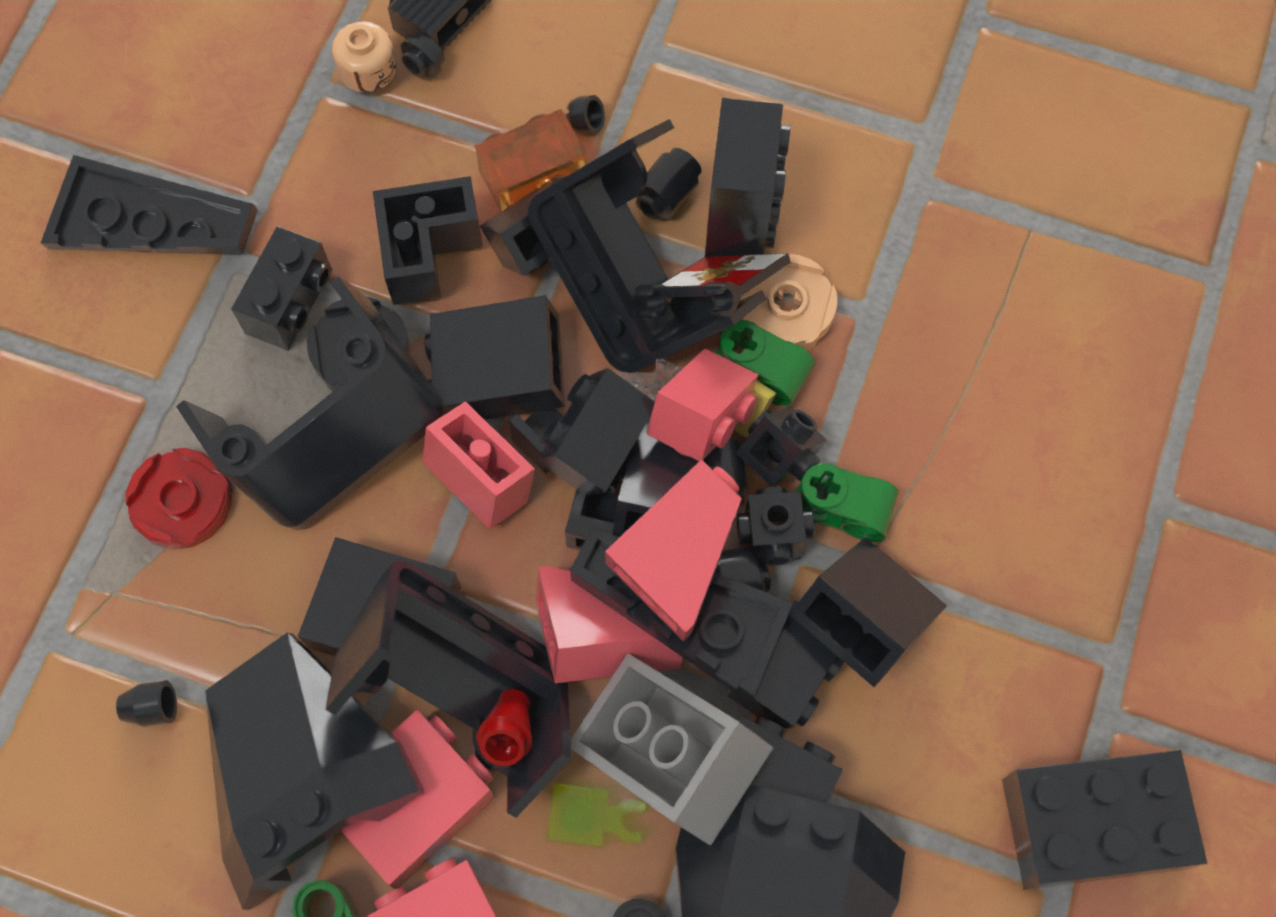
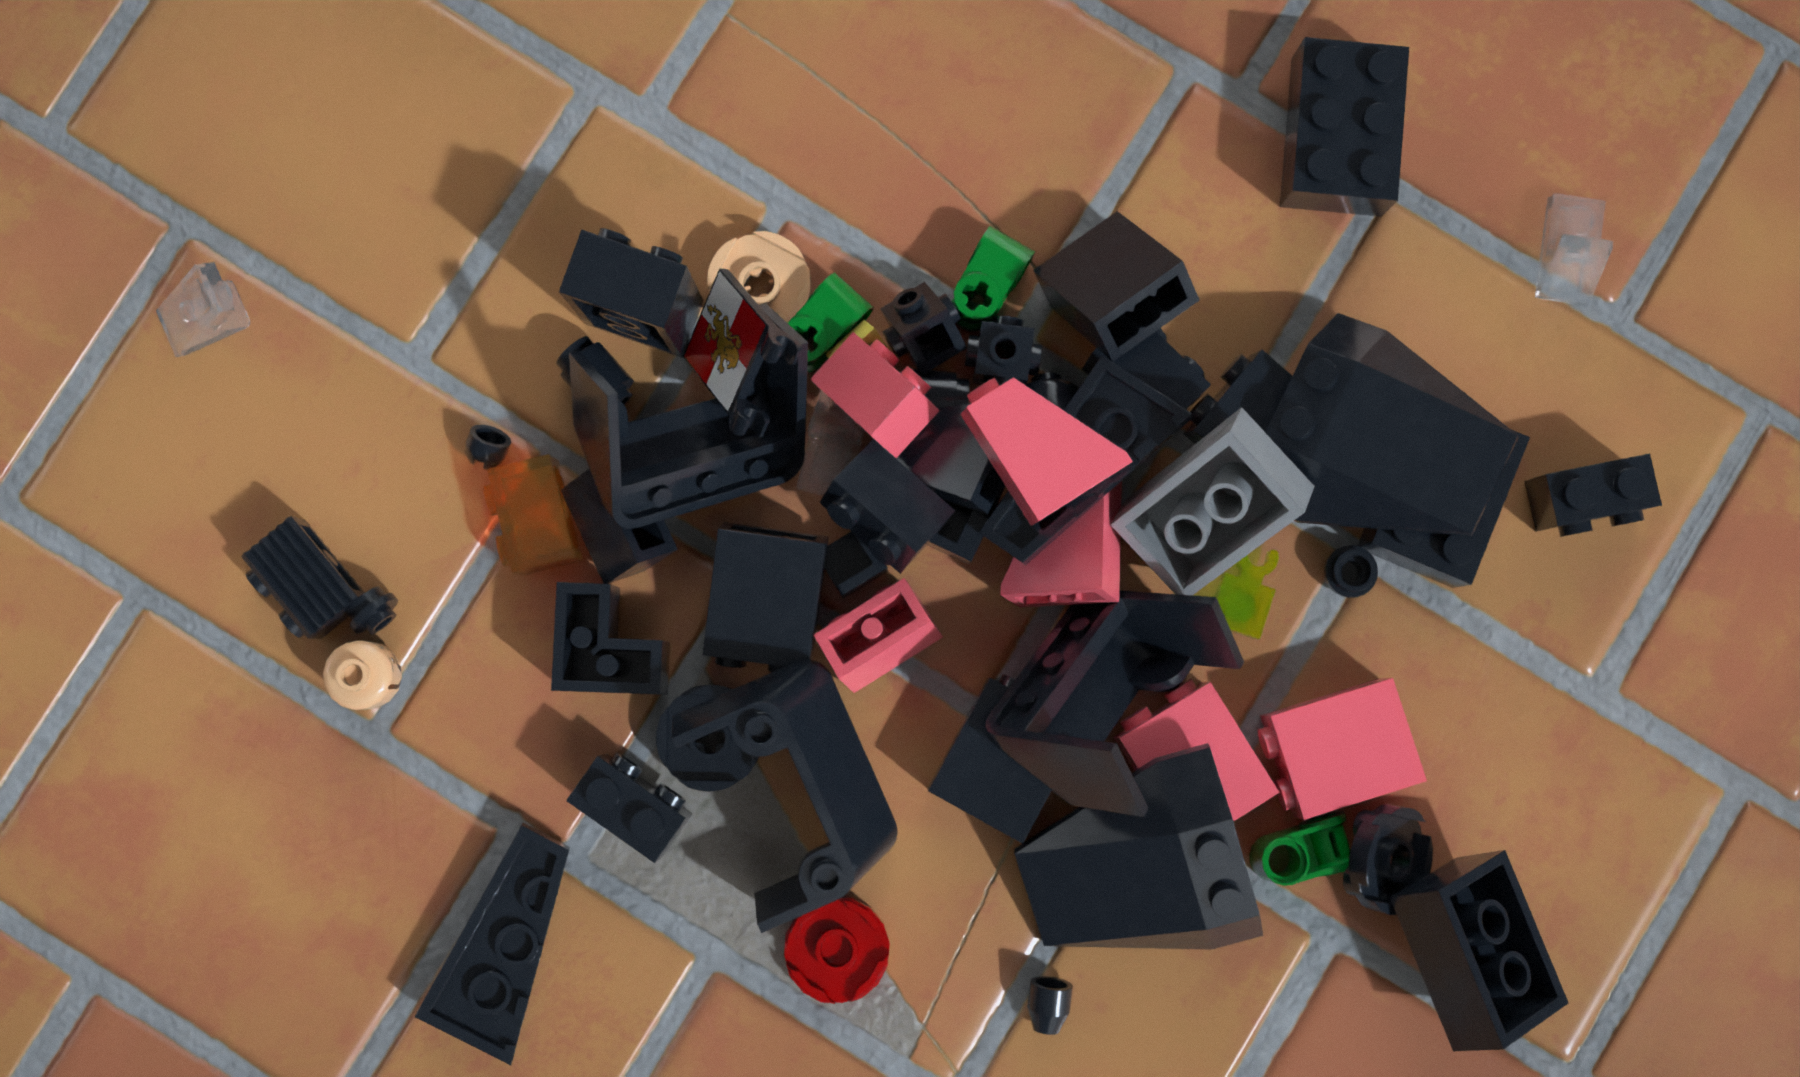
camera: 80 degrees left, 15 degrees up
red cone [477,689,532,766] -> none

